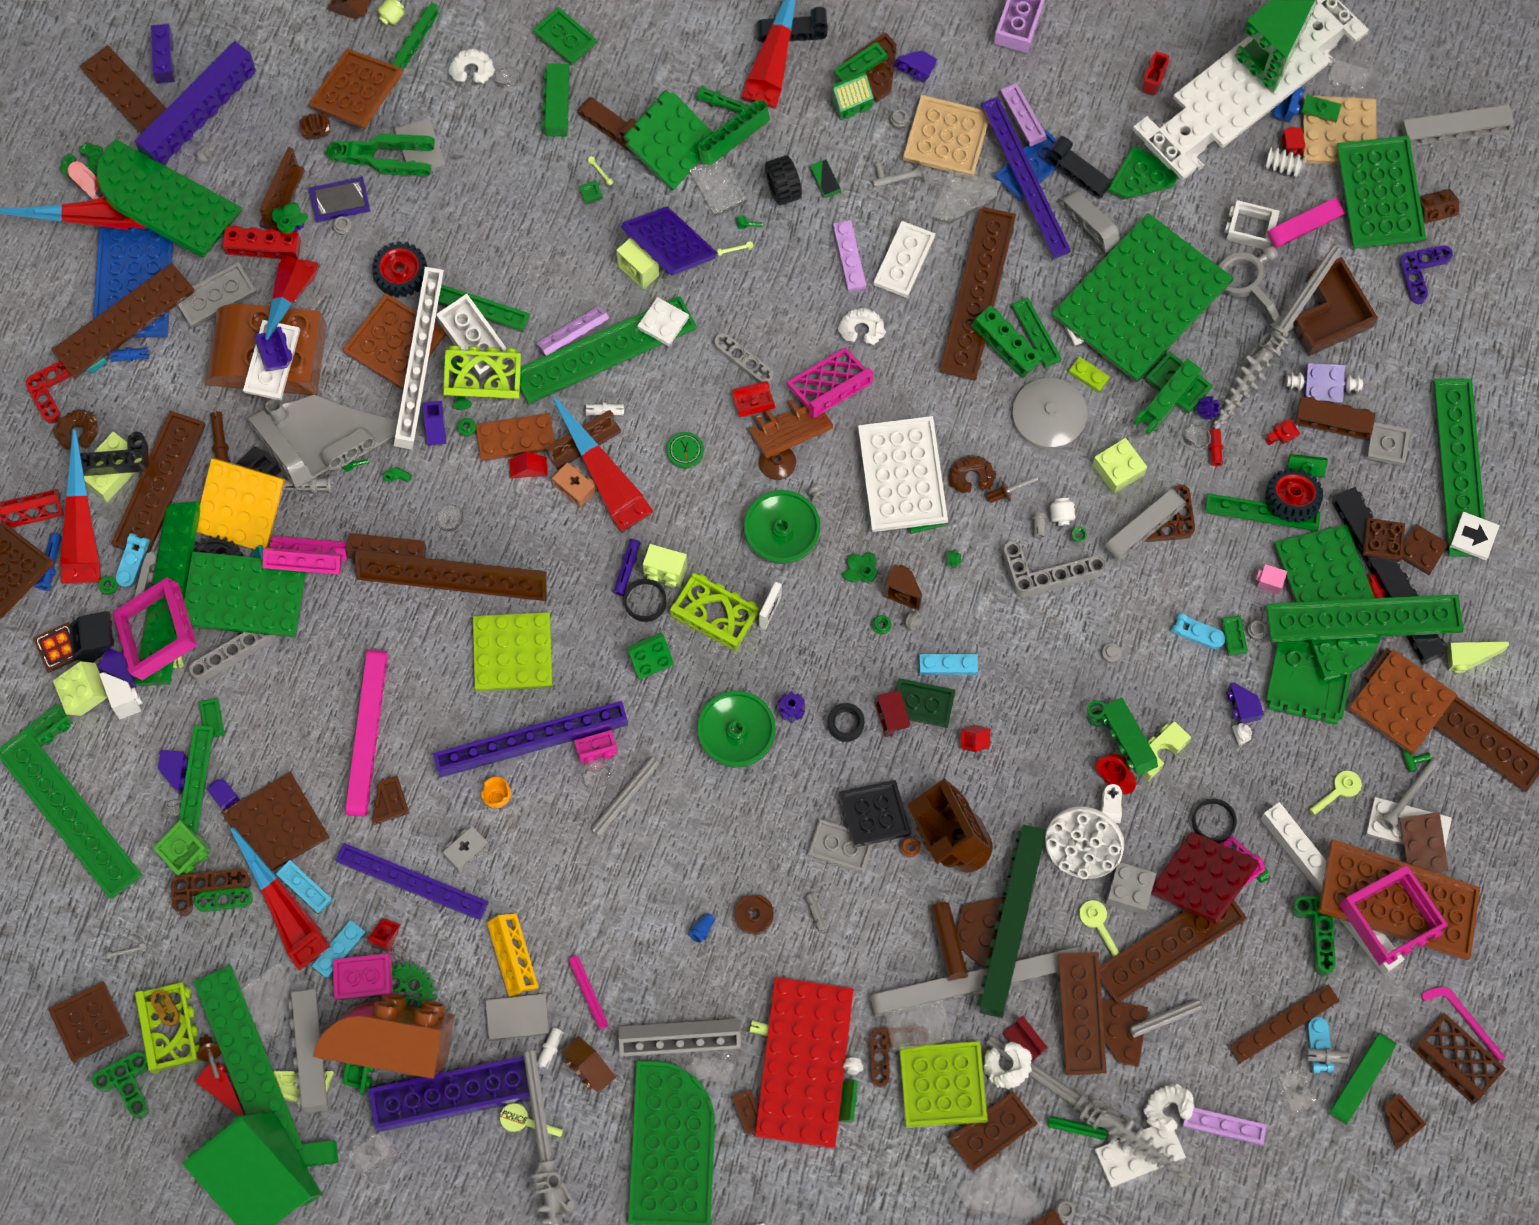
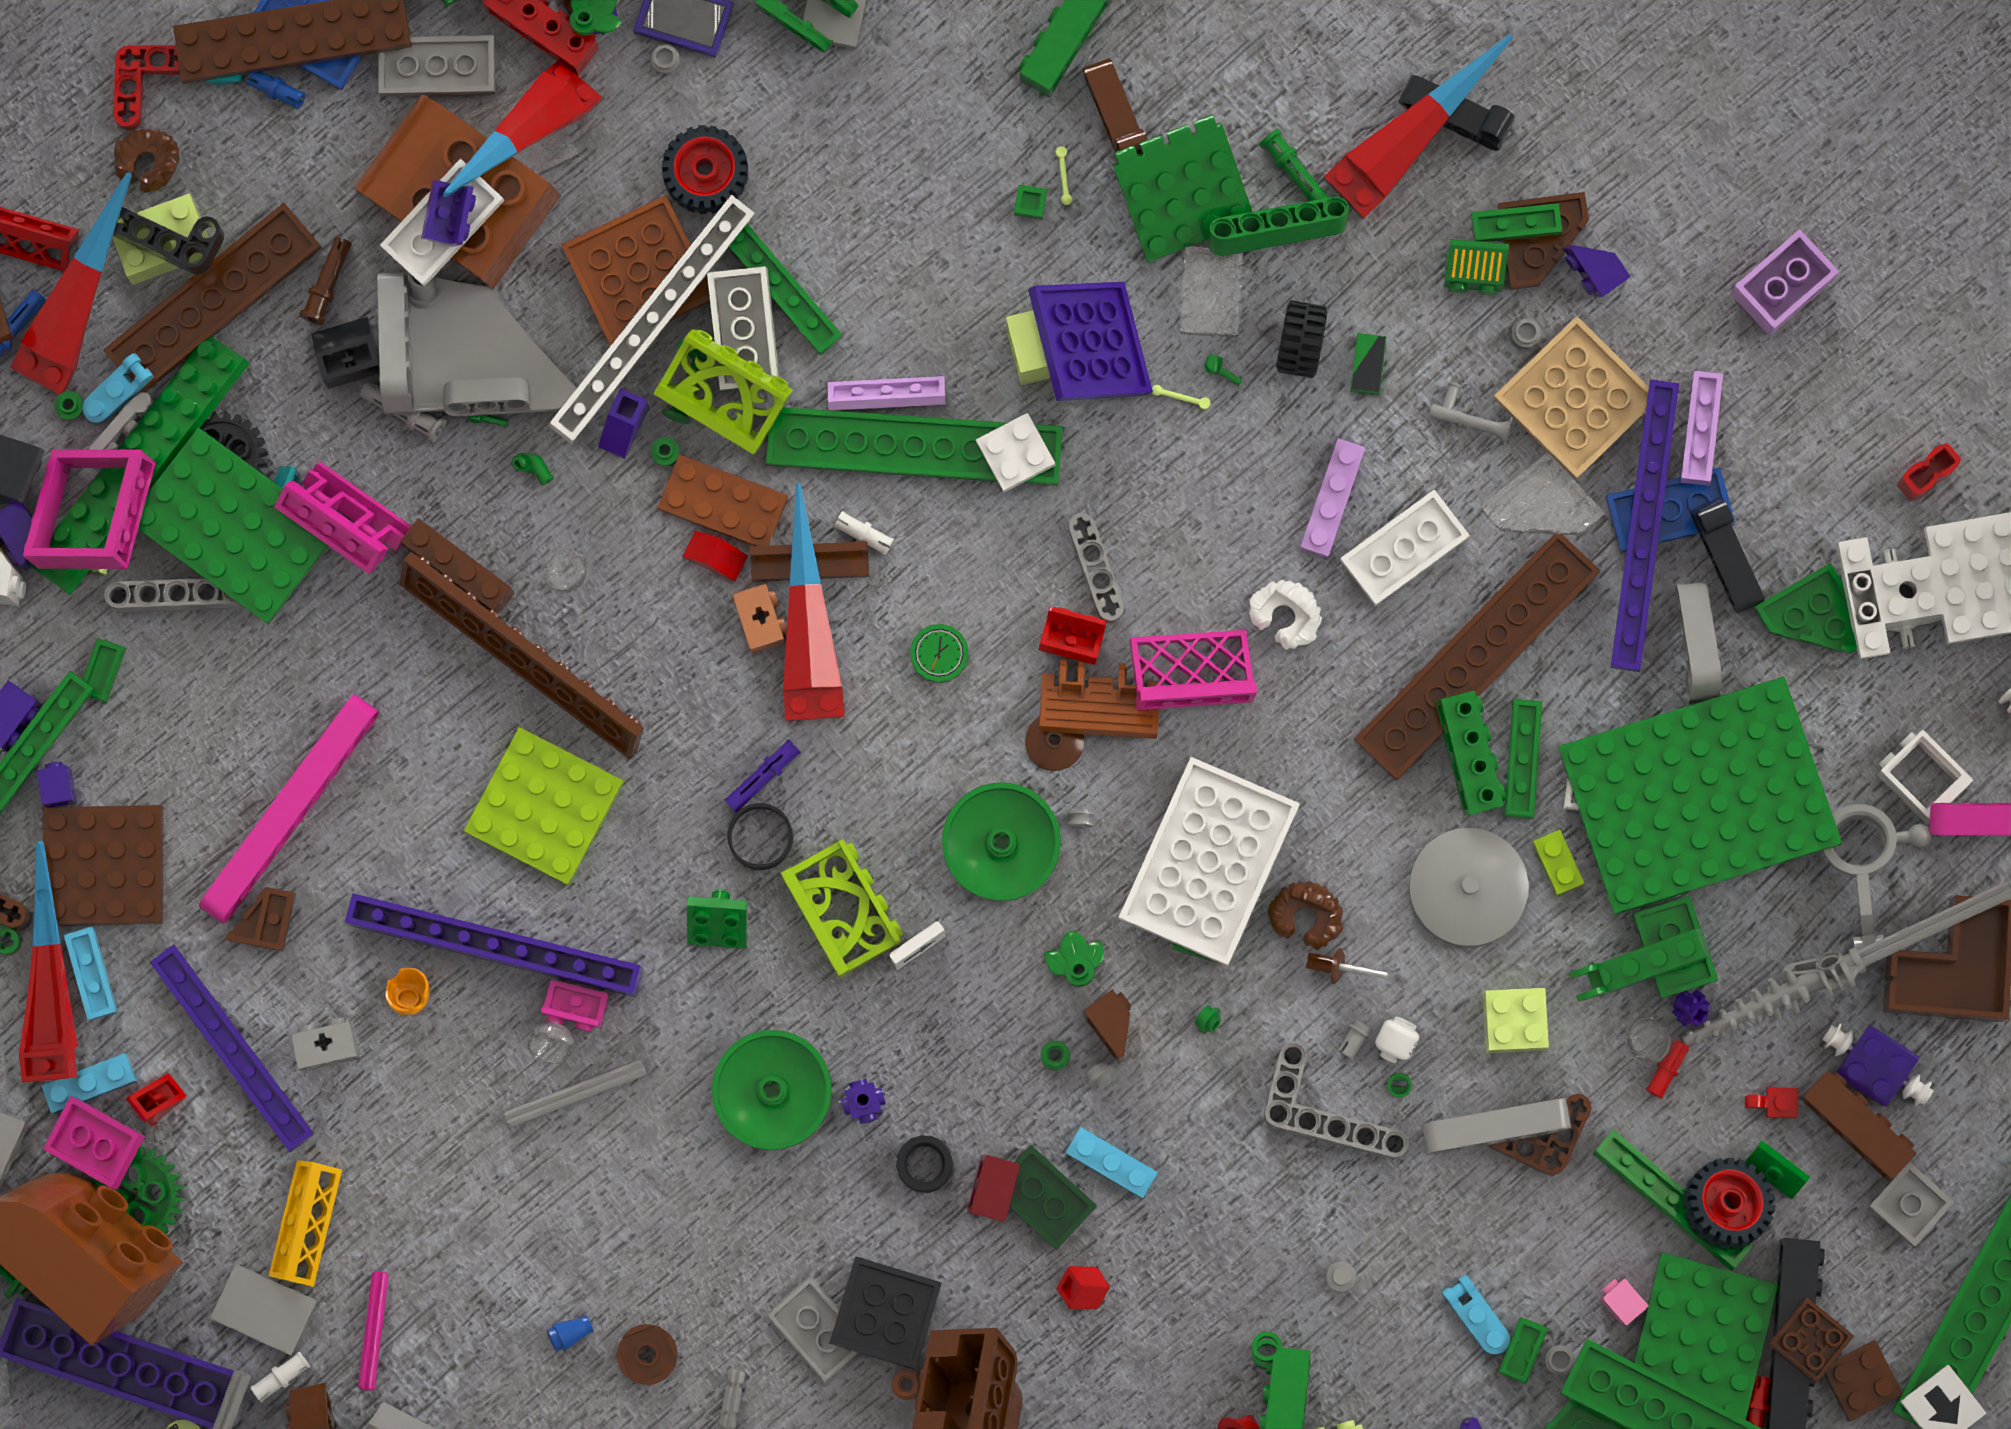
camera: 35 degrees right, 10 degrees up
yellow plate [197,458,285,549] -> none
yellowish green brick [643,544,687,588] -> none

